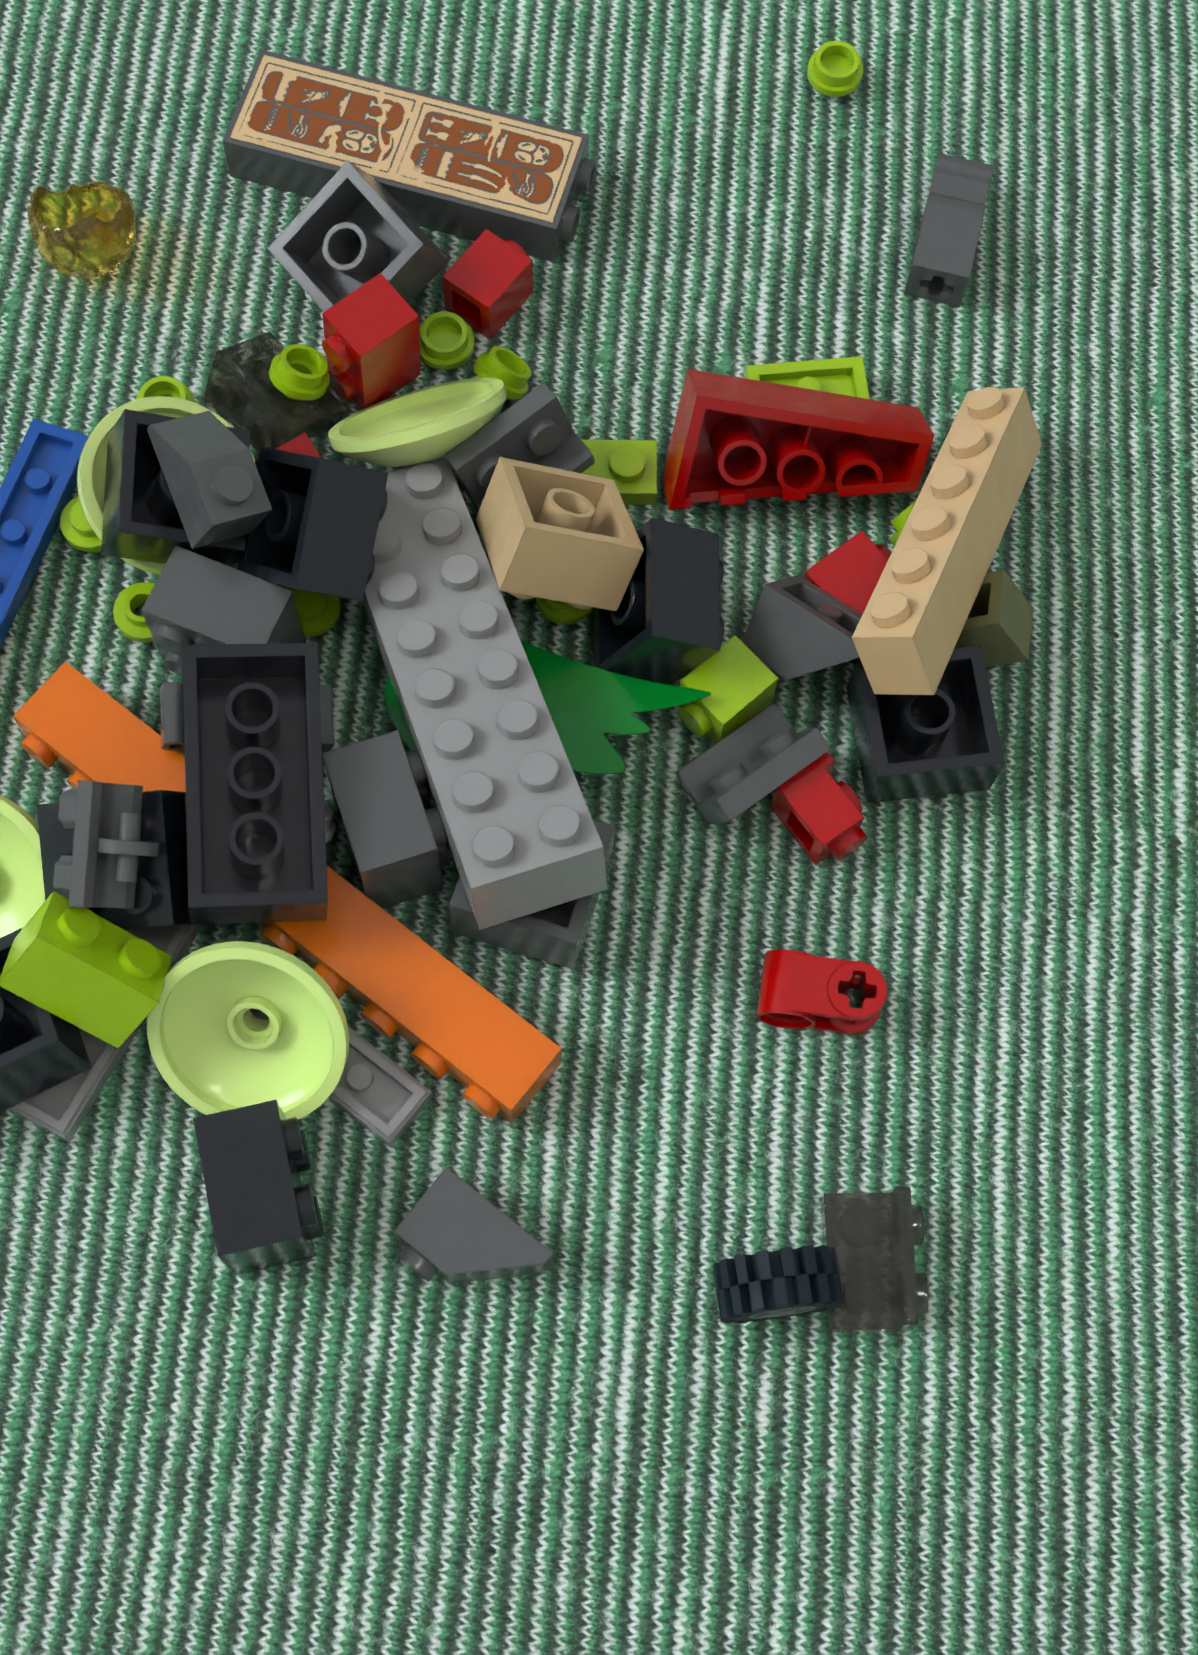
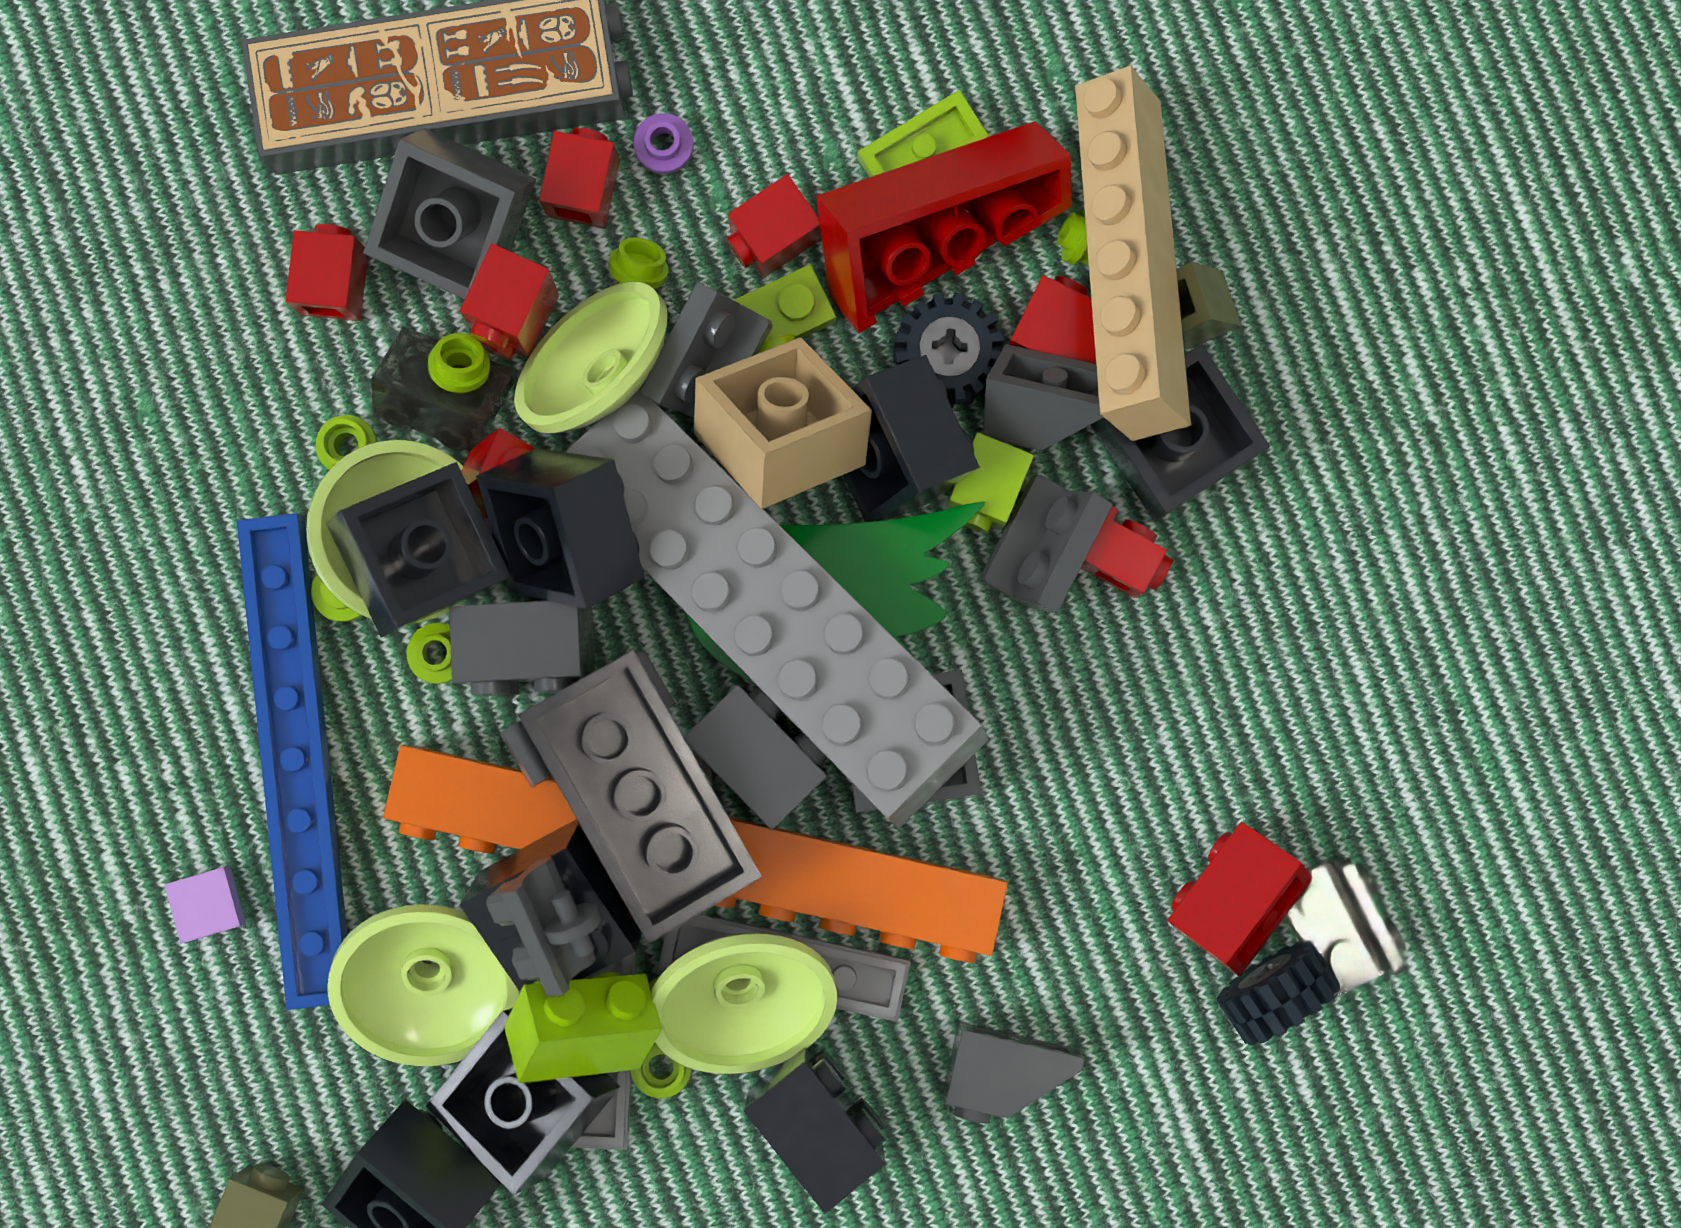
camera: 25 degrees left, 15 degrees up
clear yellow hair [27,181,136,280] -> none
dark grey slope [147,411,272,549] -> none
lime plate [419,311,474,370] -> none
red piece [757,949,887,1035] -> none
none -> red brick [285,224,368,321]
none -> lime plate [630,1043,692,1098]
none -> medium lavender plate [633,113,694,174]
none -> red brick [726,174,822,278]
none -> black wheel [894,293,1004,409]
none -> red brick [1167,821,1313,977]

